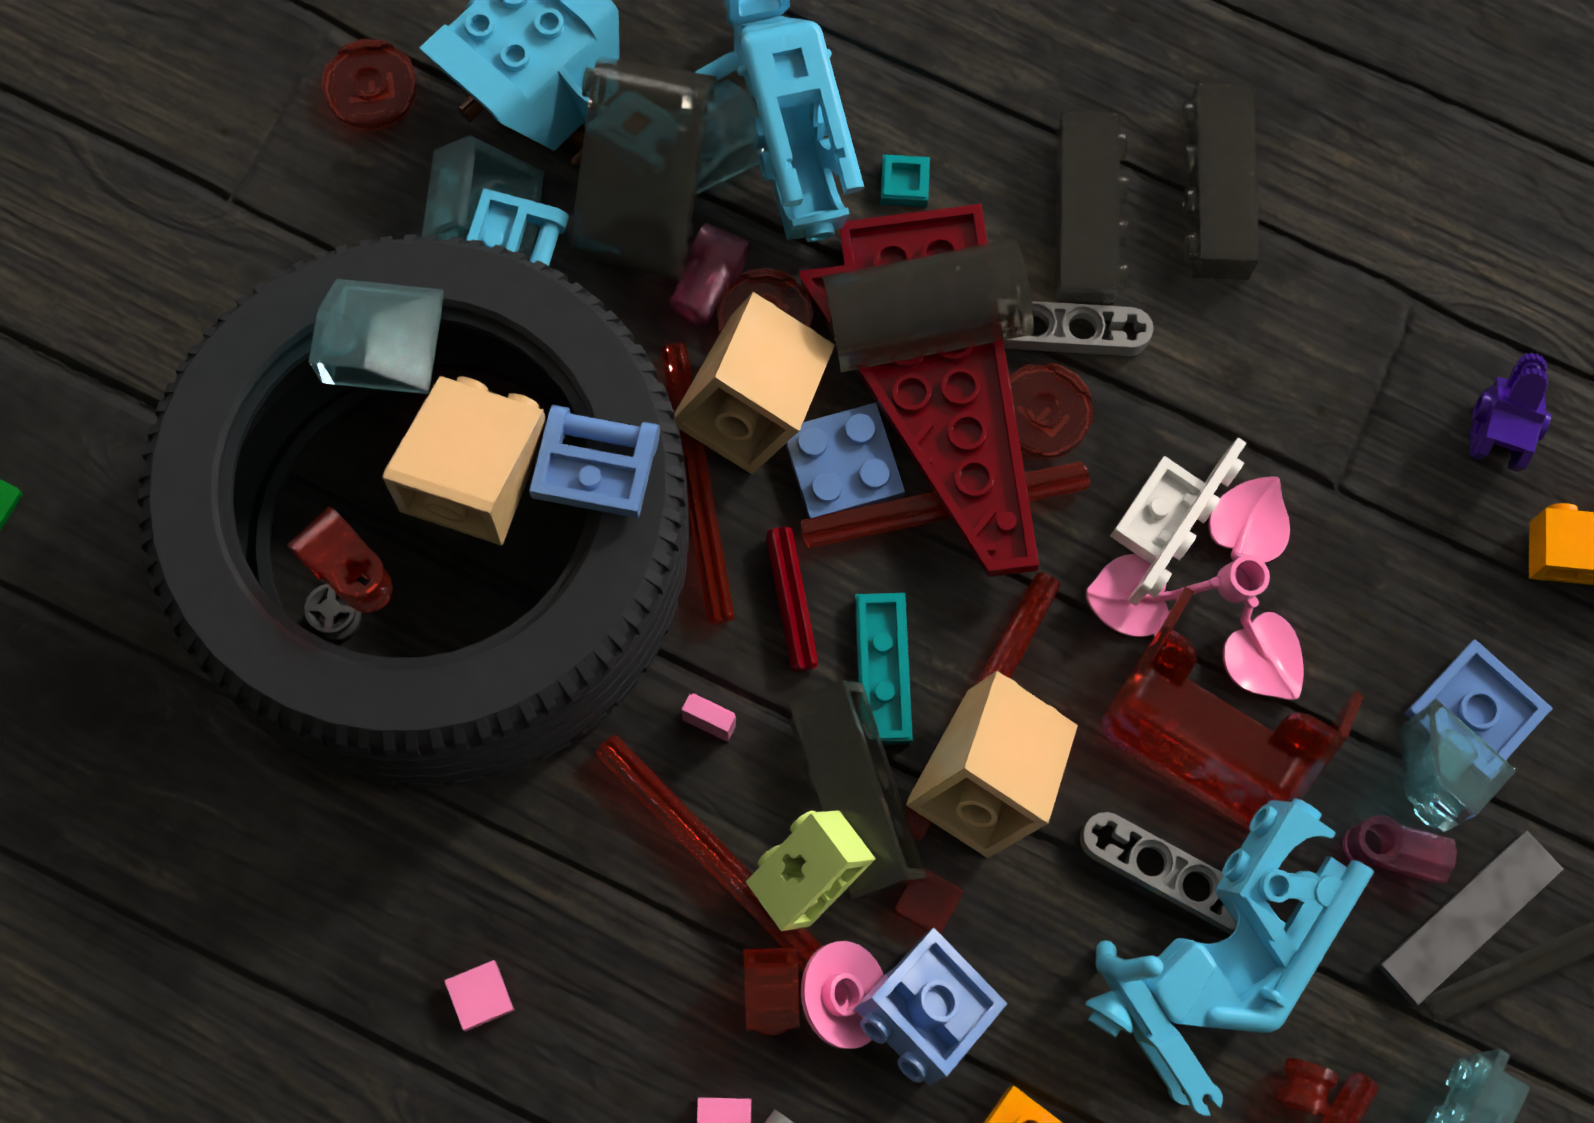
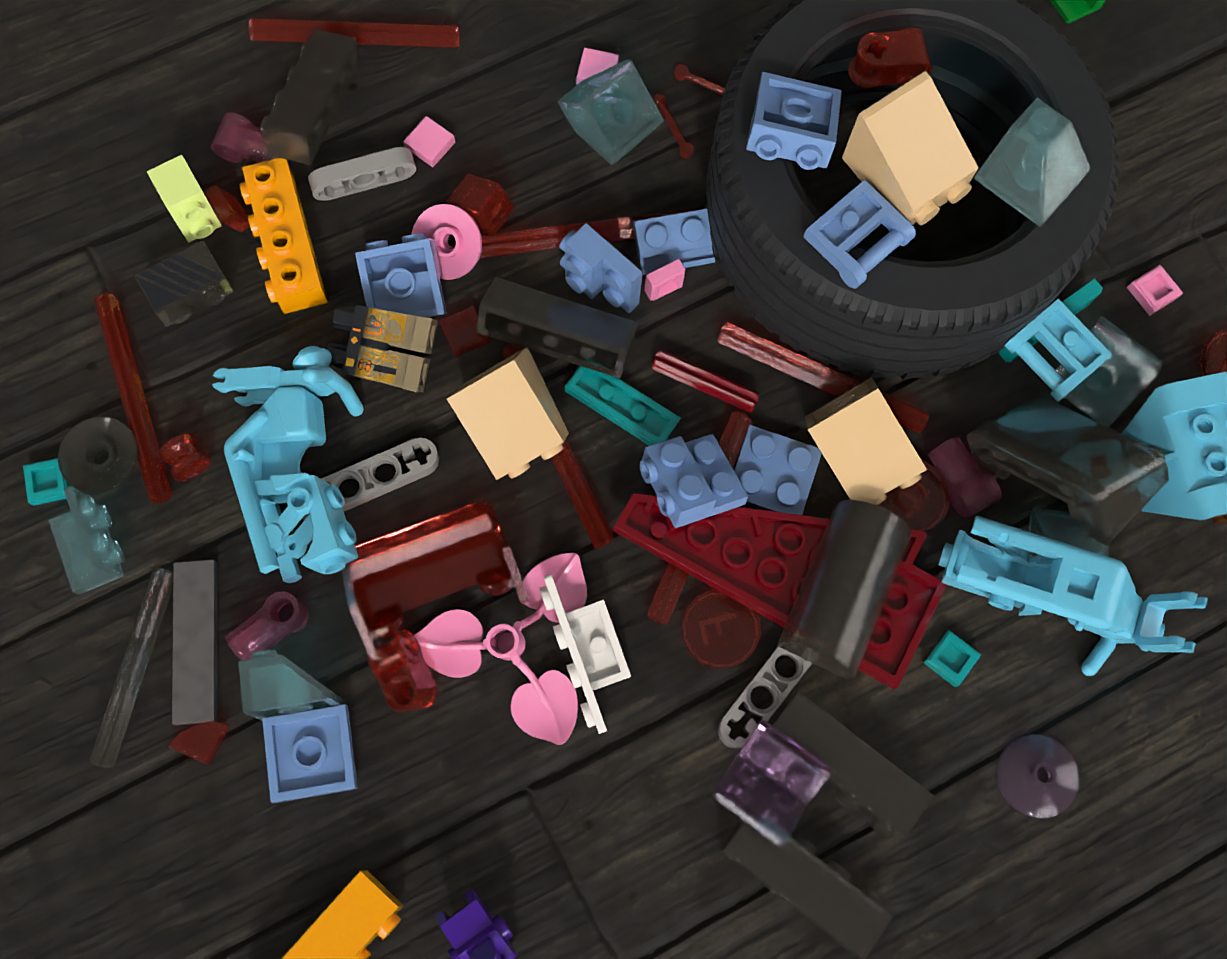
camera: 125 degrees right, 0 degrees up
yellowish green brick [746,811,875,931] -> none
none -> clear red tile [169,722,229,765]
none -> hips [327,305,438,392]
none -> clear red piece [367,630,438,712]
none -> clear light blue slope [557,60,664,165]
none -> medium blue plate [559,223,643,313]
none -> medium blue plate [633,209,715,275]
none -> medium blue plate [640,434,748,528]
none -> clear red hinge [652,94,694,159]
none -> clear red hinge [674,65,725,95]
none -> clear purple bracket [712,720,832,847]
none -> medium blue plate [746,72,842,170]
none -> clear purple dish [996,735,1079,818]
none -> bright pink tile [1127,265,1183,316]

